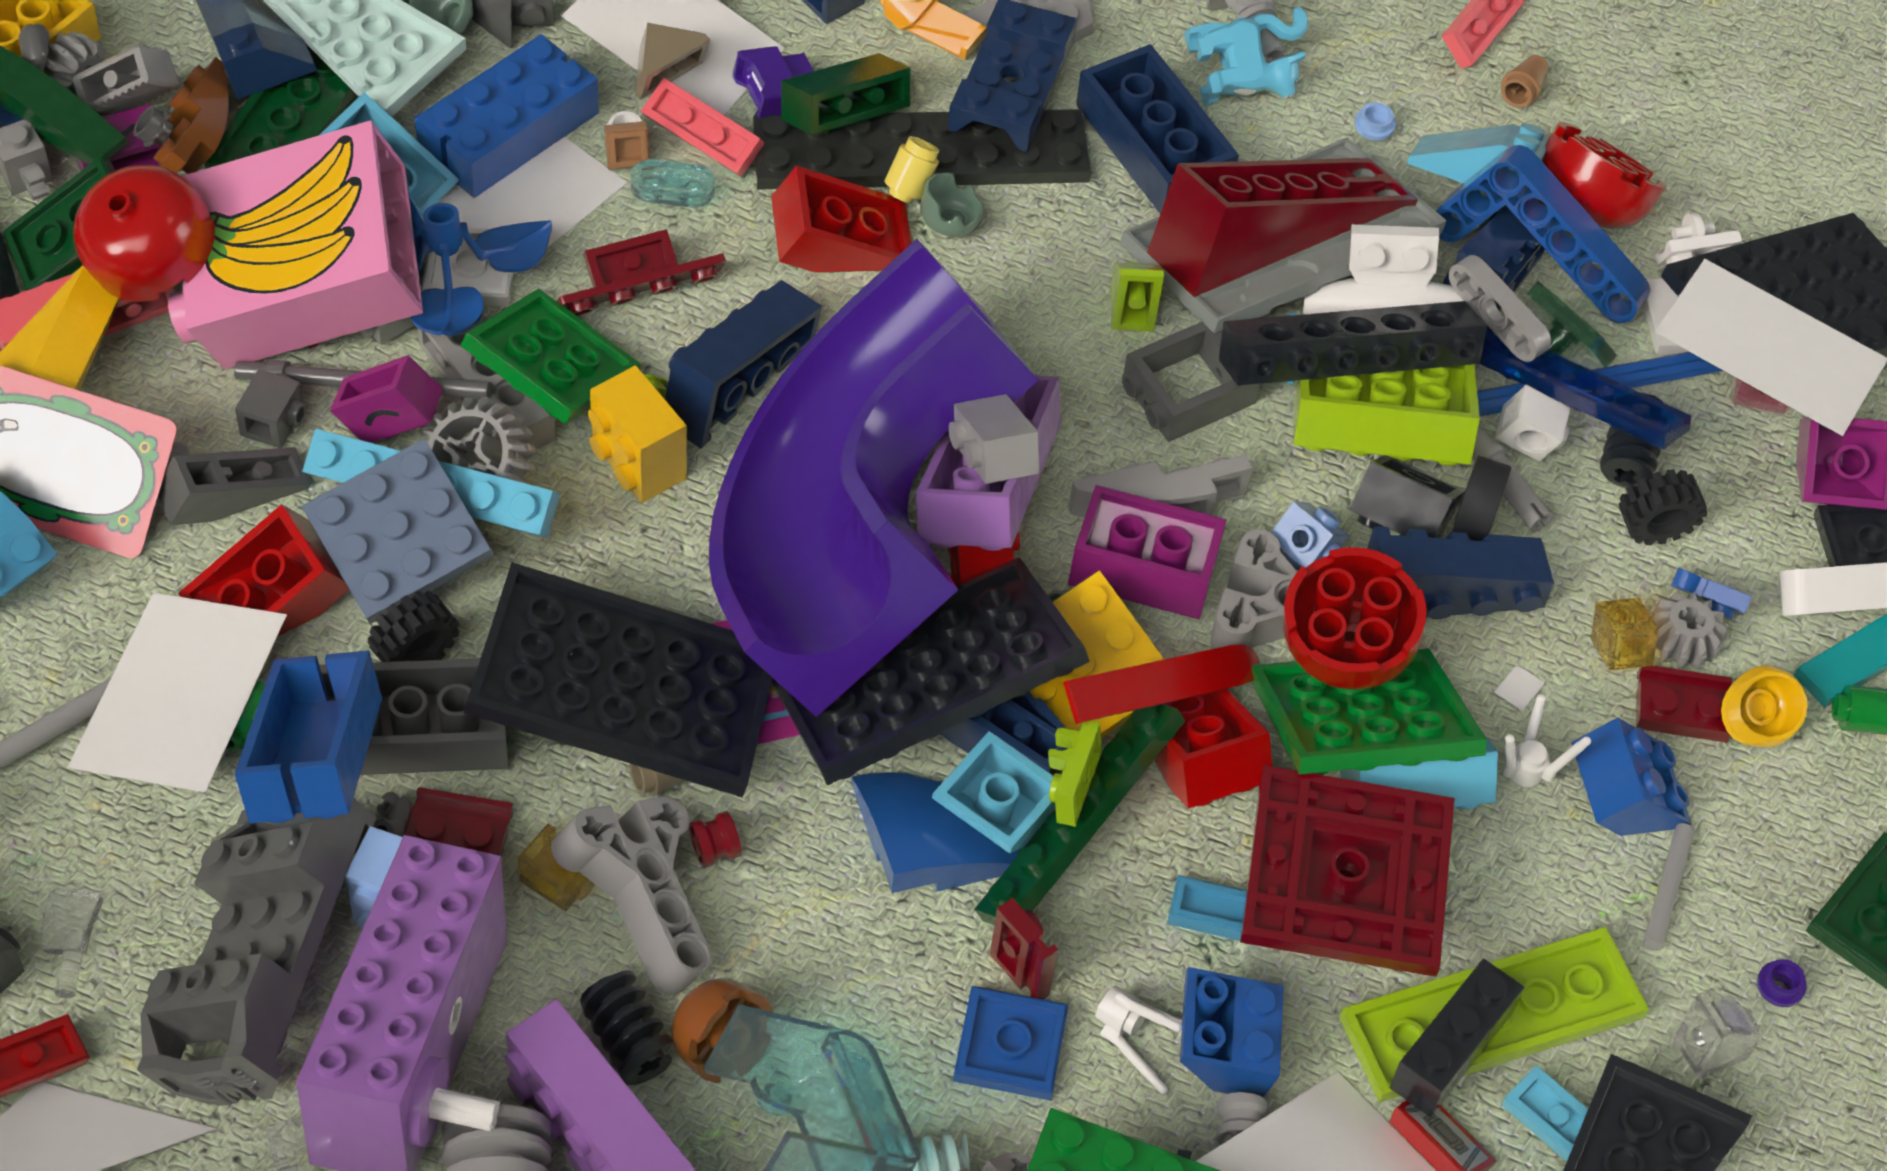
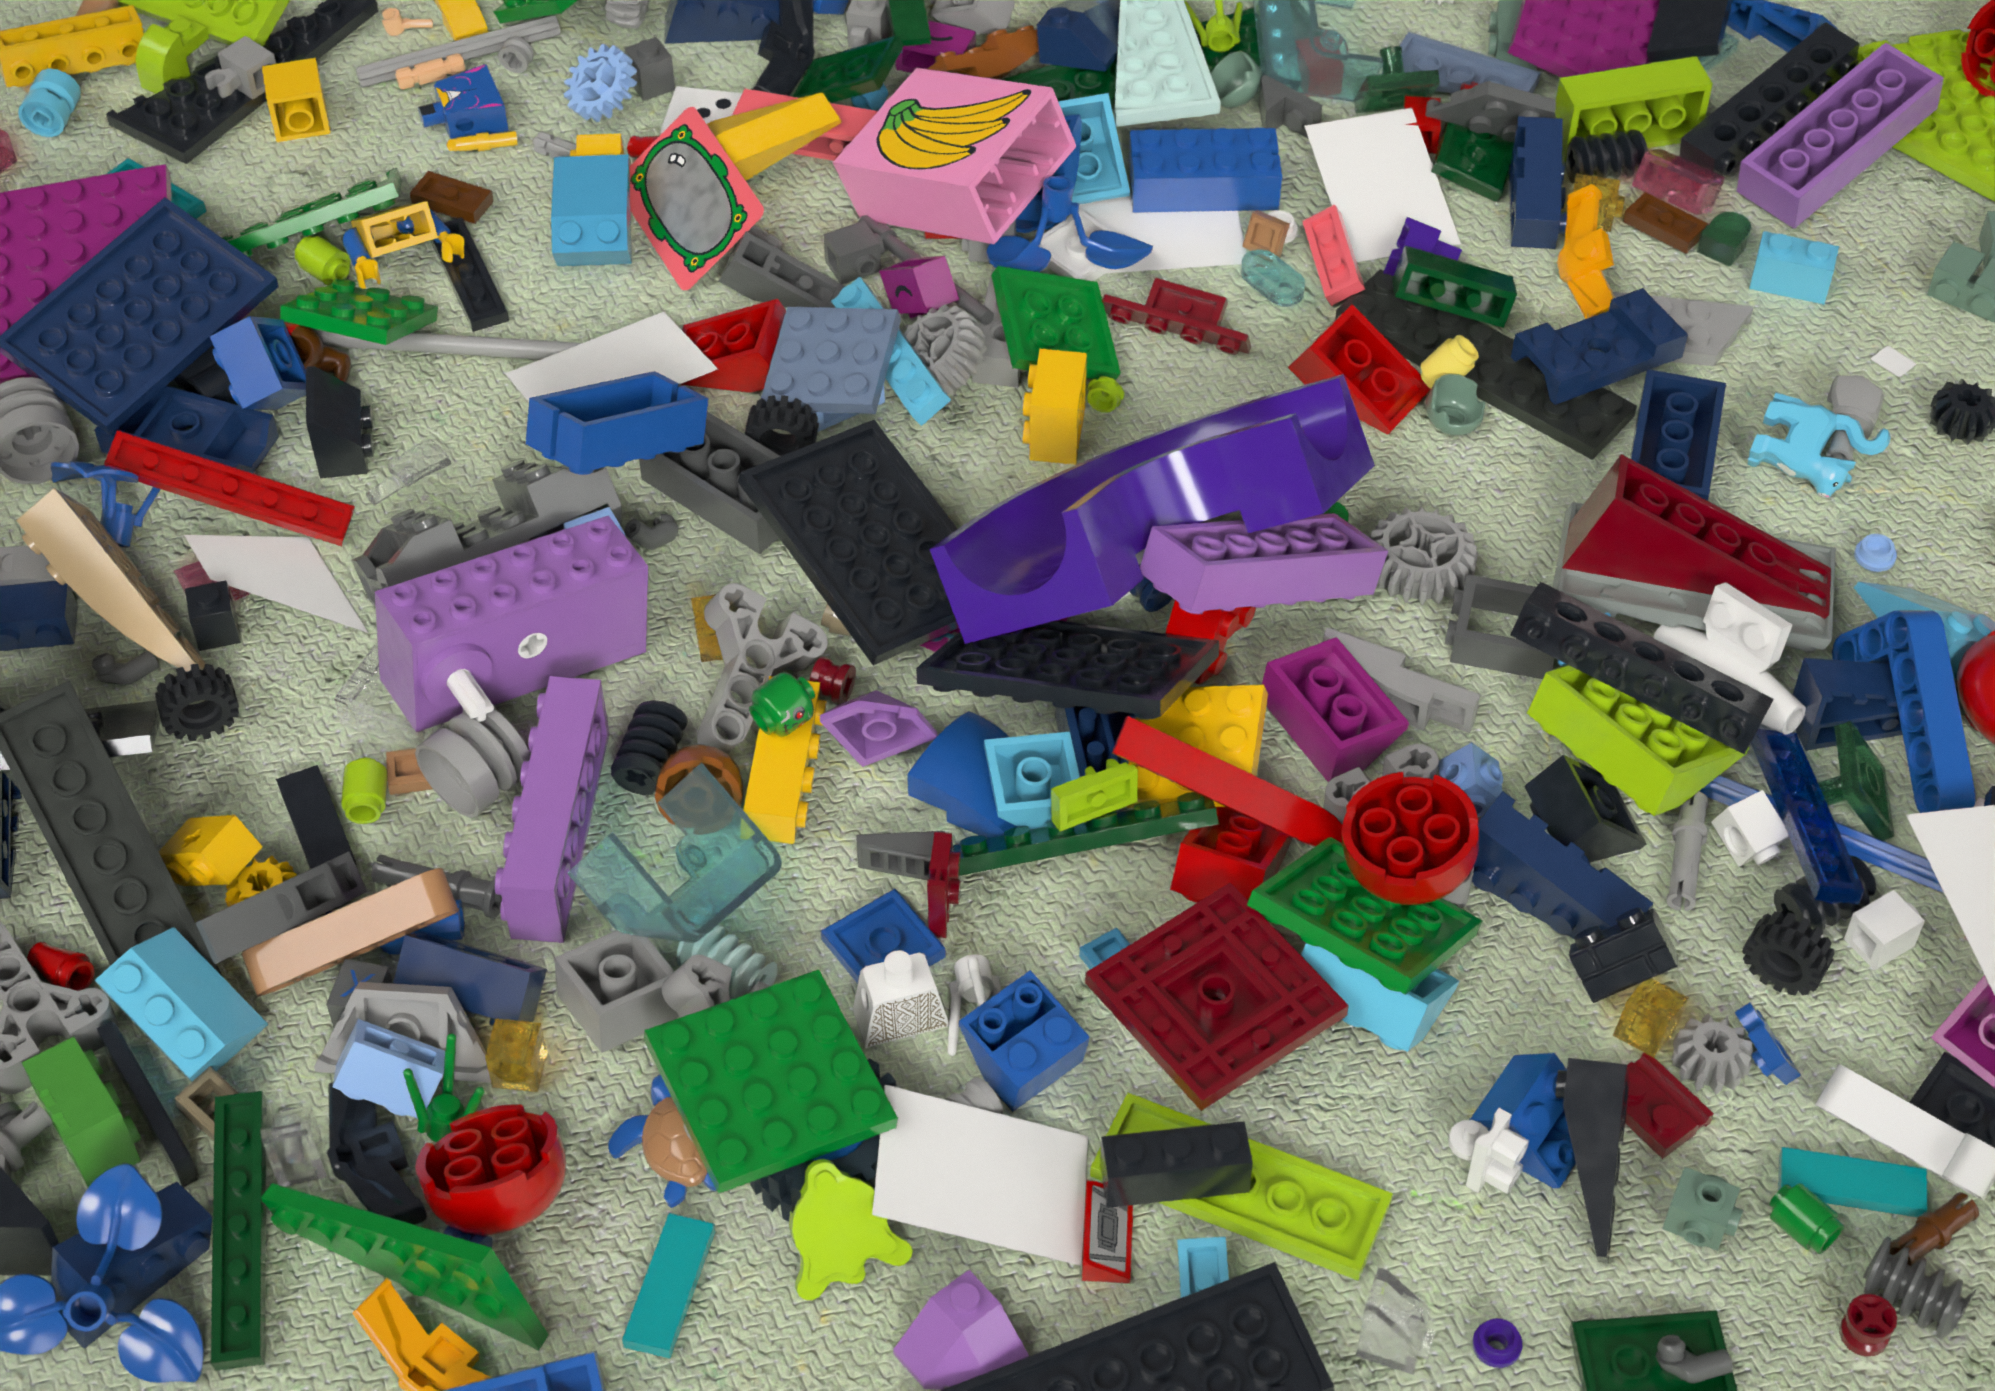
camera: 50 degrees right, 5 degrees down
red cylinder [73,165,215,302] -> none
dark grey plate [133,106,173,147] -> none
dark red plate [404,787,514,858] -> none
dark tan slope [635,22,710,100] -> none
dark blue wedge [665,280,822,449] -> none
light grey brick [949,394,1039,484] -> none
lime slope [1110,262,1164,332] -> none
light grey beam [1449,255,1551,362] -> none
black tyre [1451,455,1511,541] -> none
white sticker [1494,665,1545,711] -> none
white plant [1503,694,1591,787] -> none
light grey bar [1643,823,1695,951] -> none
yellow hat [1721,665,1808,748] -> none
none -> yellow brick [742,676,827,844]
none -> green head [749,672,815,737]
none -> medium lavender slope [820,690,938,767]
none -> white torso [853,951,949,1048]
none -> dark grey slope [856,831,945,880]
none -> light grey gear [1369,505,1478,605]
none -> white hips [1448,1108,1529,1194]
none -> black wedge [1556,1058,1630,1263]
none -> black brick [1569,908,1678,1003]
none -> sand green brick [1662,1167,1743,1251]
none -> white brick [1844,890,1925,971]

